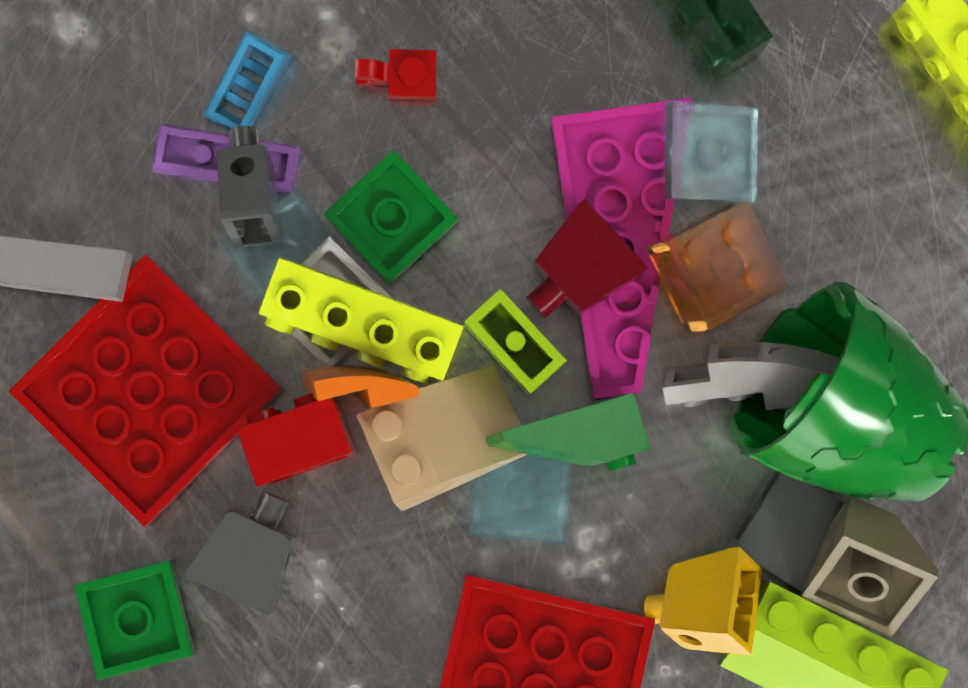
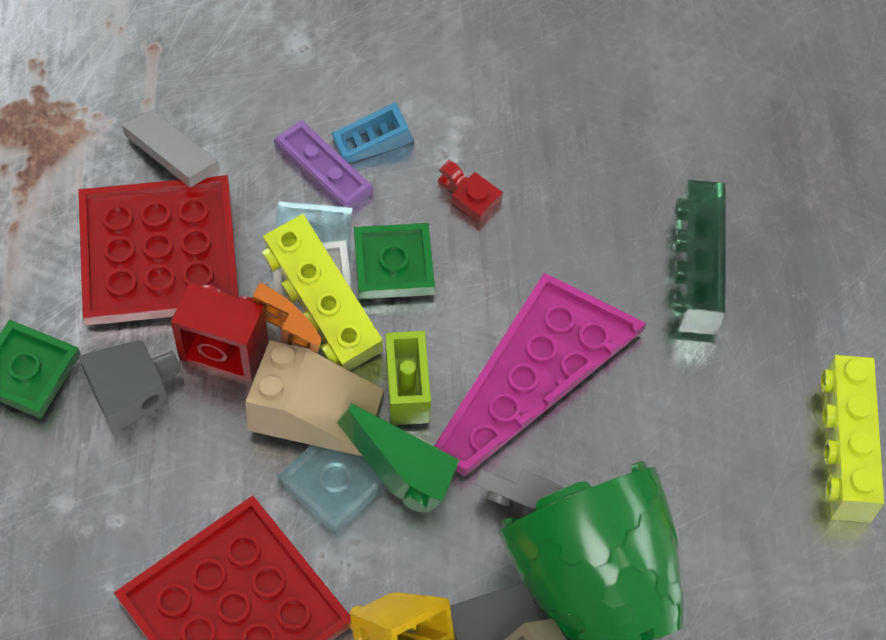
camera: 40 degrees right, 25 degrees down
dark grey torso [217,126,282,248] -> none
dark red torso [526,199,648,319] -> none
clear orange brick [645,199,789,333] -> none
clear light blue tile [665,101,758,204] -> none

